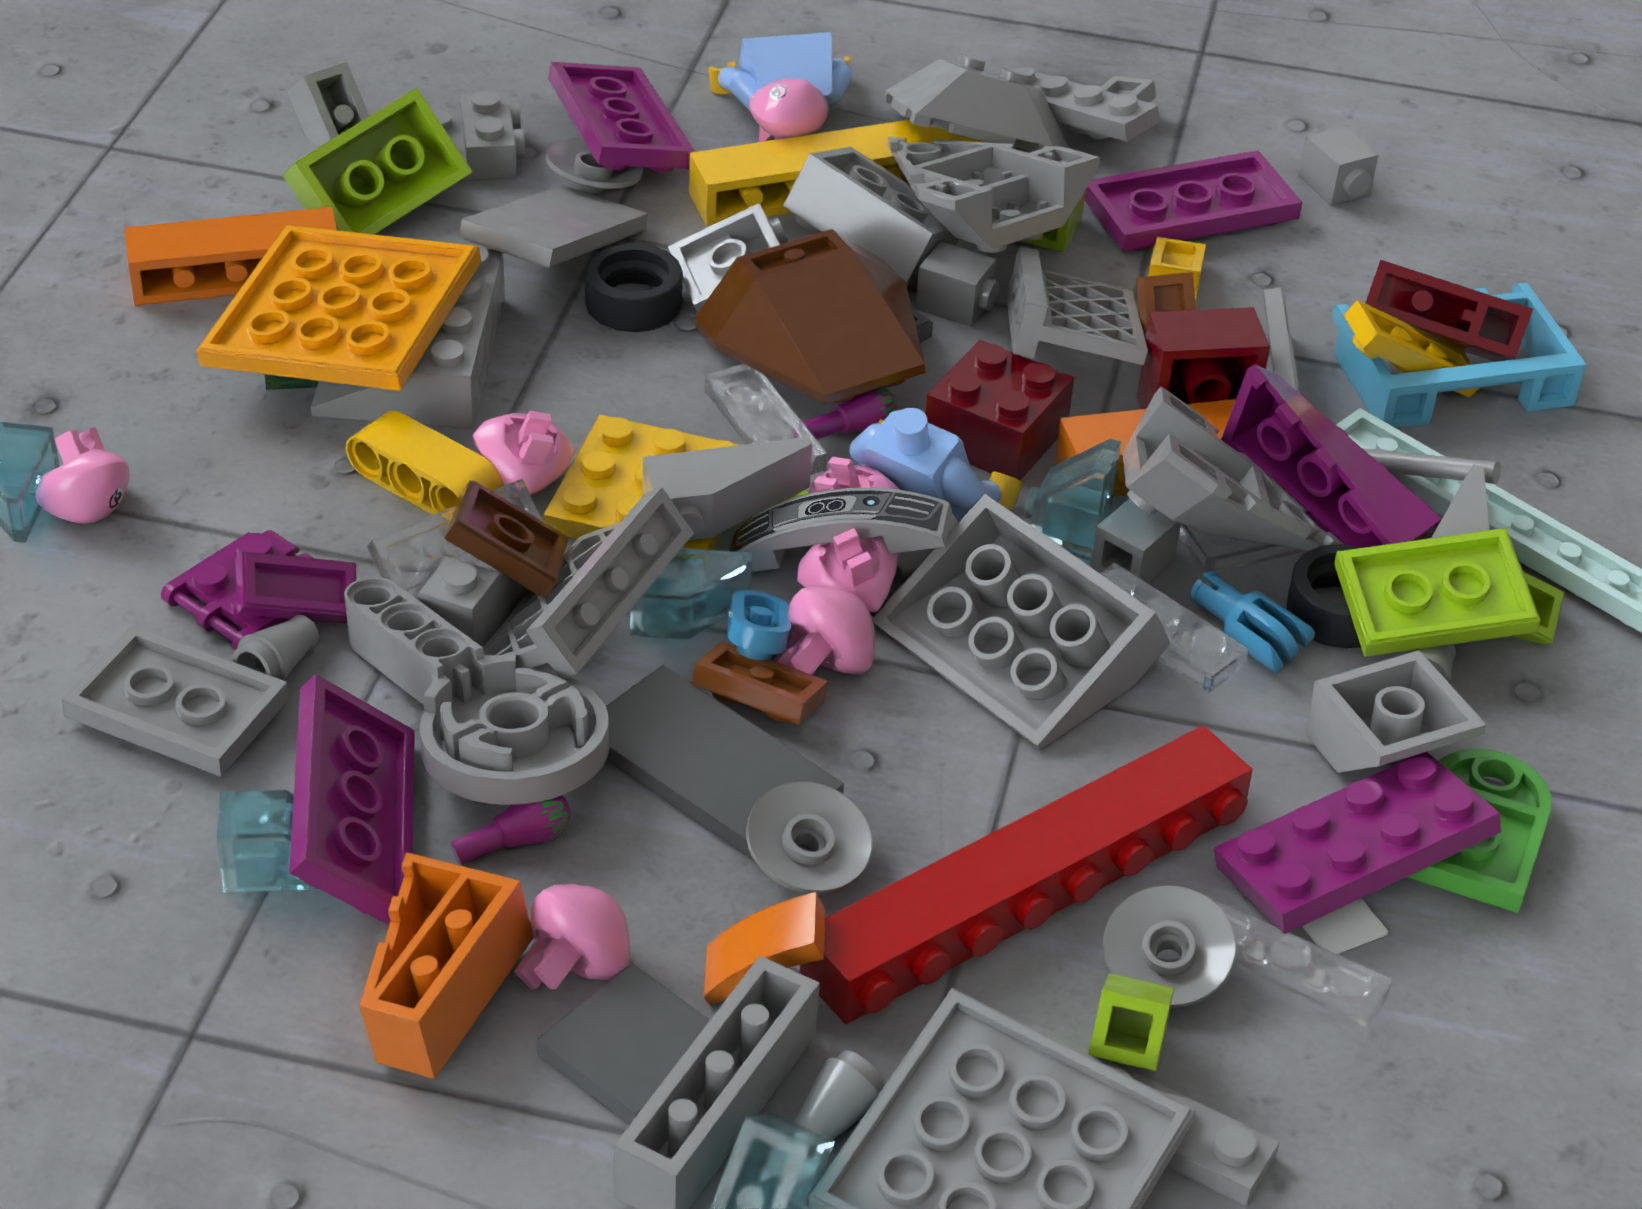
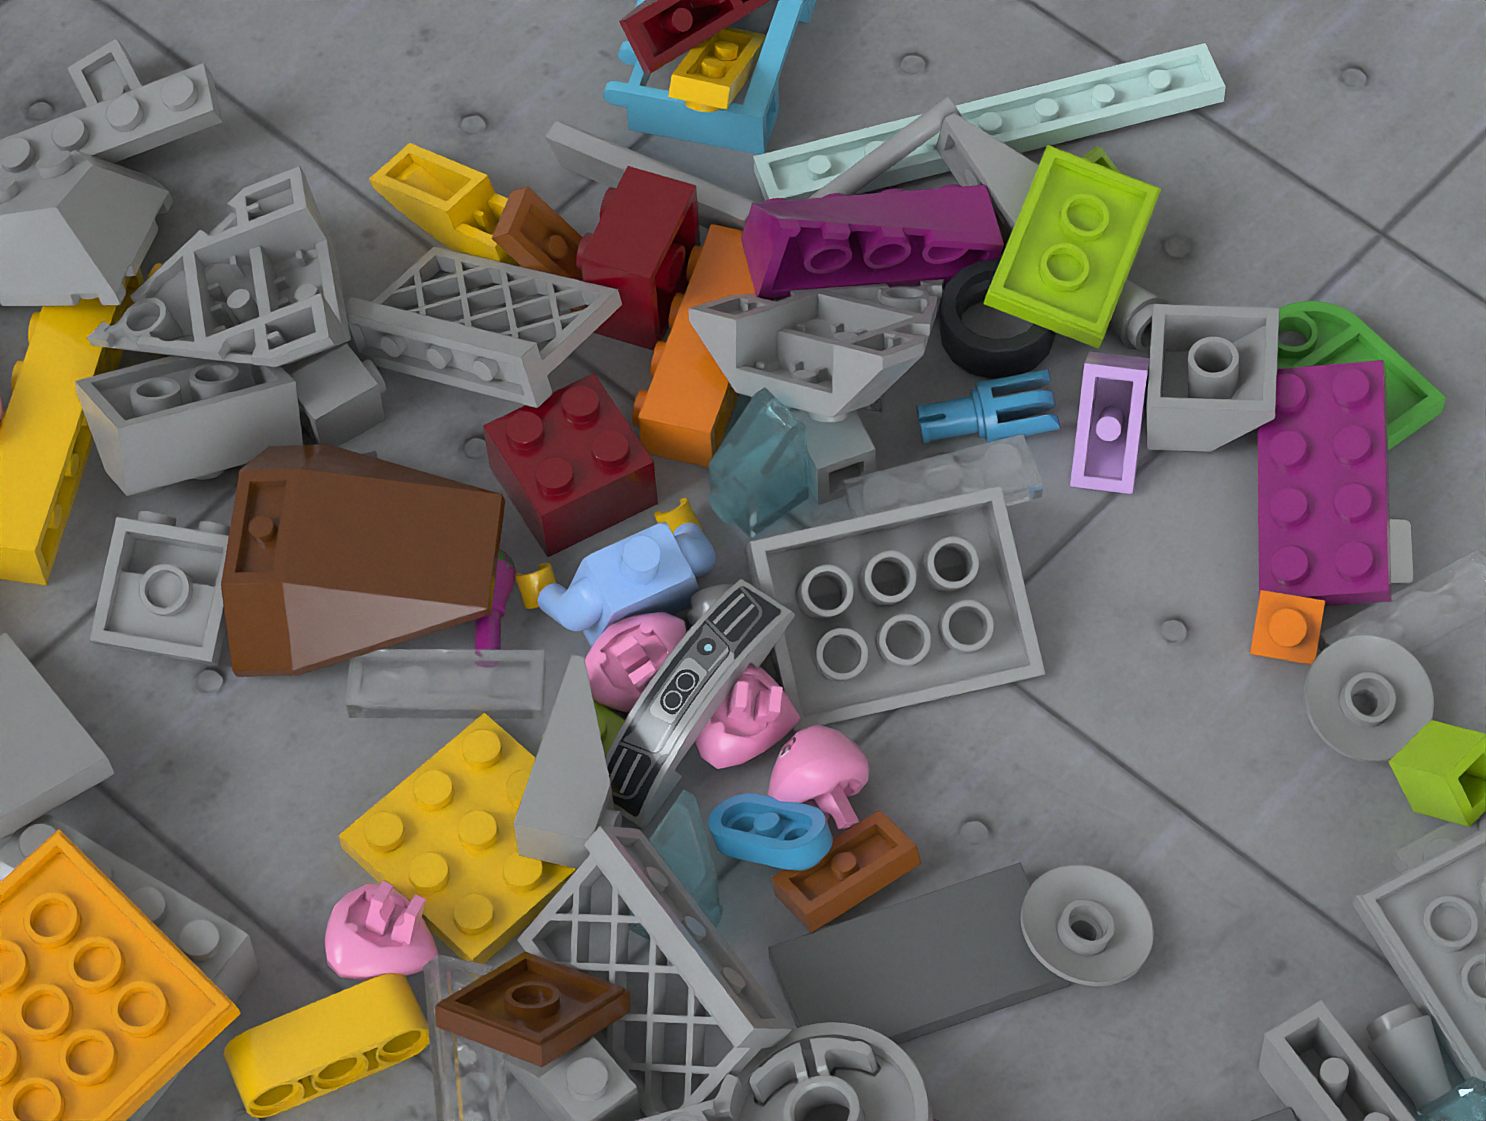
camera: 55 degrees left, 15 degrees up
black tyre [585,243,683,332] -> none
orange slope [704,892,825,1005] -> none
red brick [799,725,1253,1025] -> none
magenta plate [1084,150,1303,251] -> none
none -> lavender slope [1070,351,1150,494]
none -> orange plate [1250,590,1325,665]

